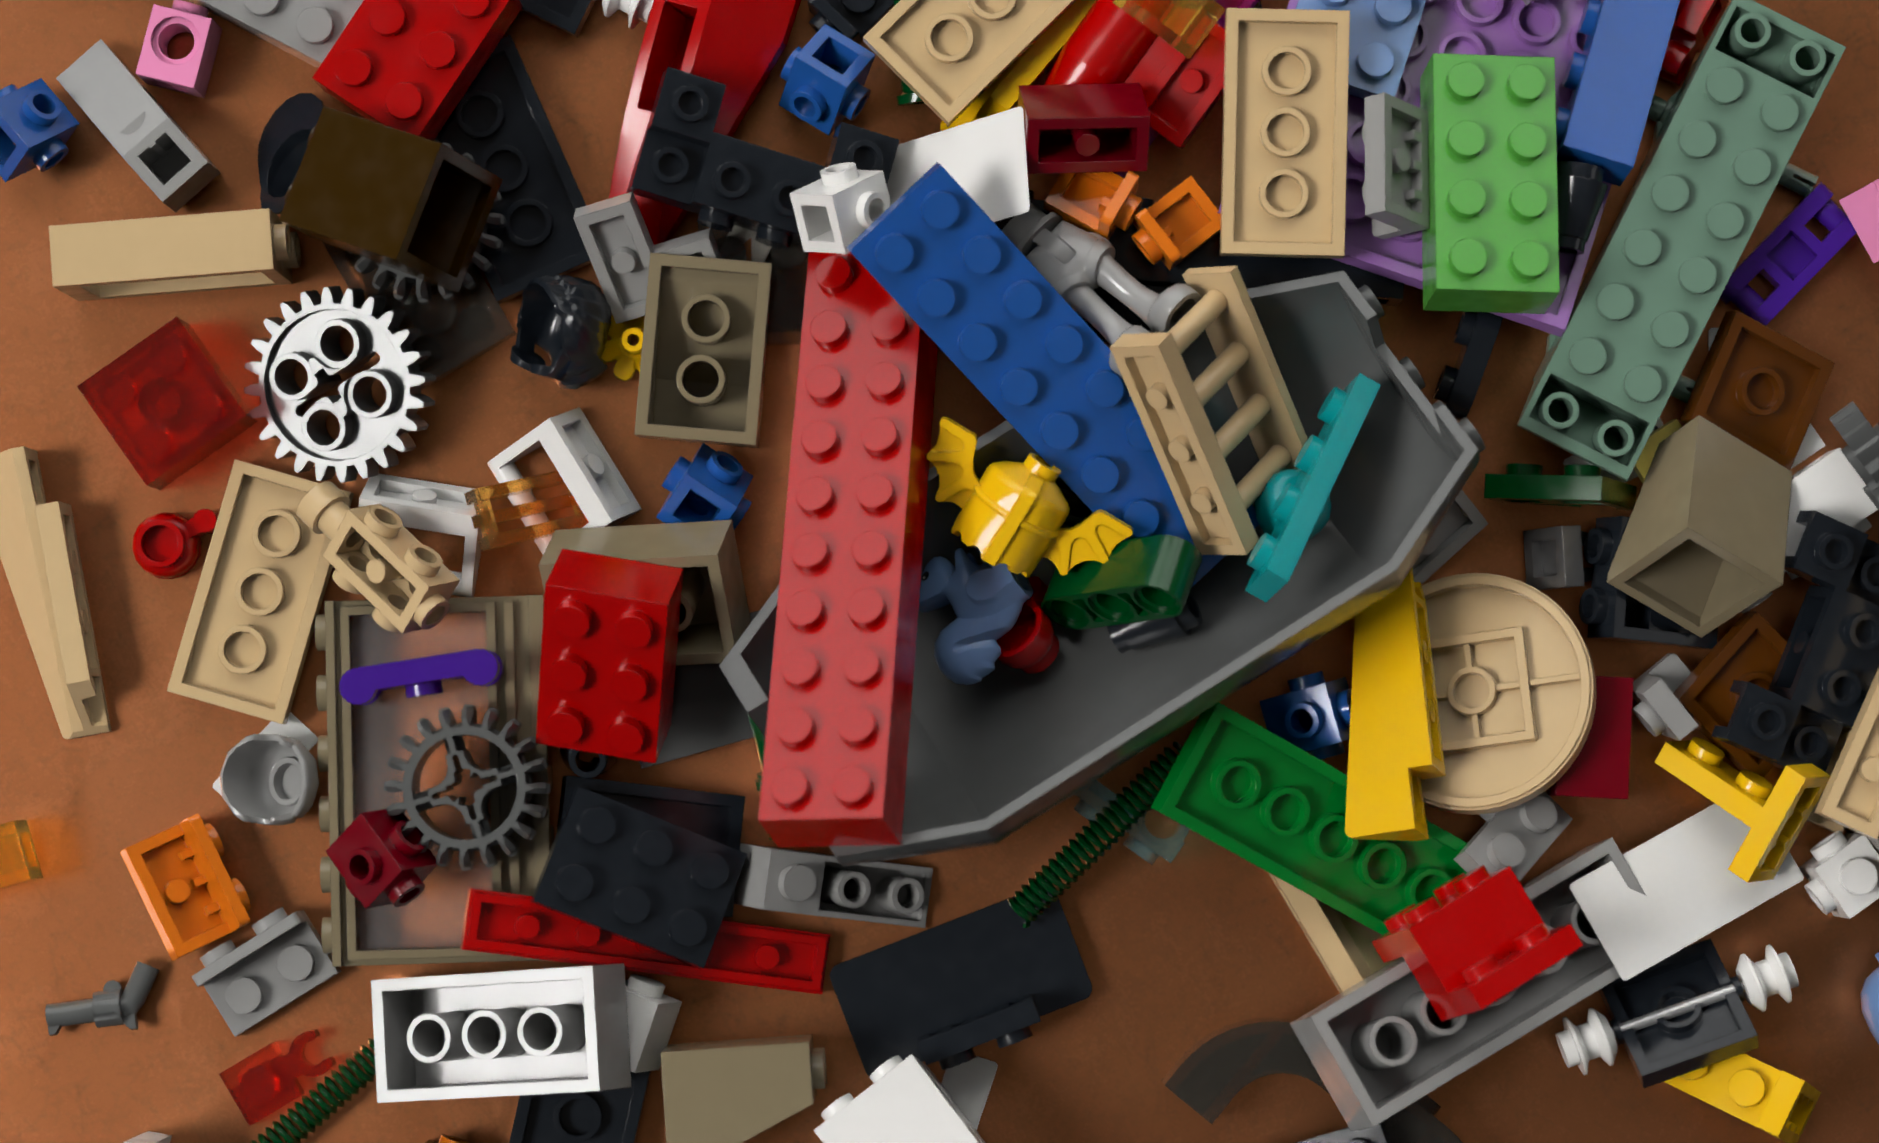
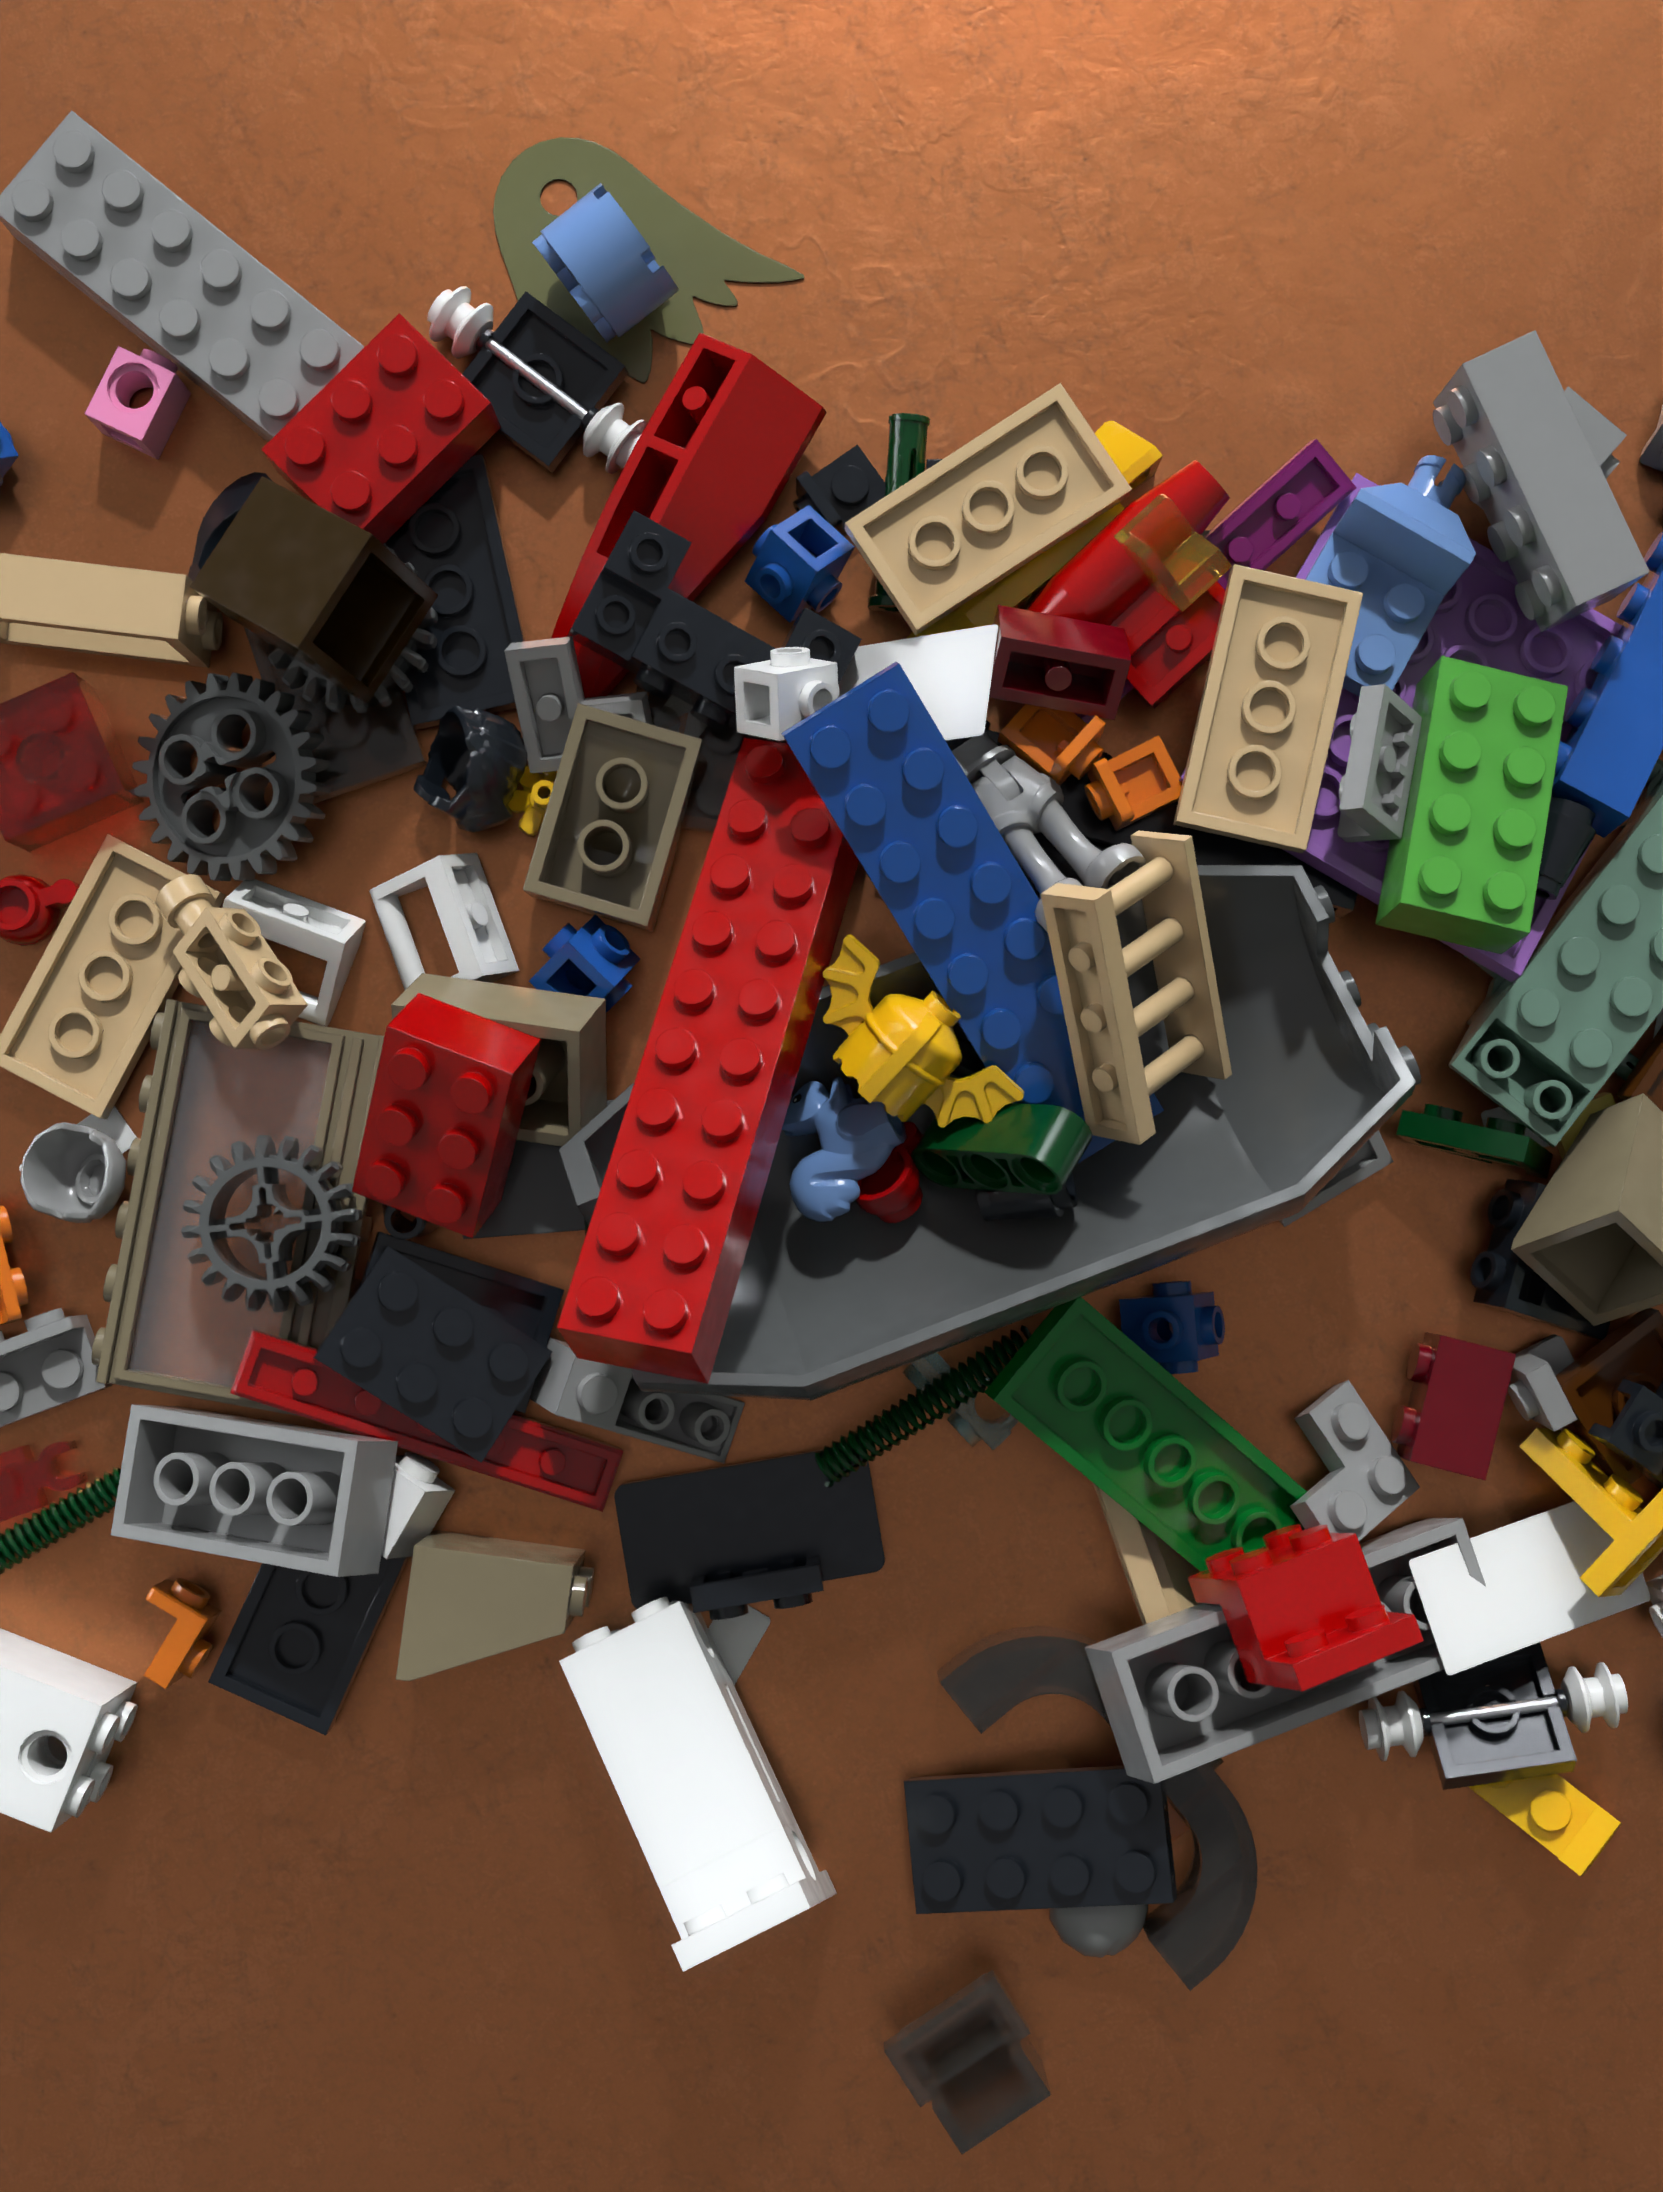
camera: 10 degrees right, 0 degrees up
light grey slope [56,39,221,212] -> none
dark red brick [325,809,438,909] -> none
dark purple plate [339,649,504,706] -> none
clear orange tile [464,471,589,552] -> none
teal plate [1245,373,1381,602] -> none
yellow wedge [1345,568,1446,841] -> none
tan plate [1420,573,1597,815] -> none
black plate [1433,312,1503,421] -> none
flat silver tile [1523,525,1593,590] -> none

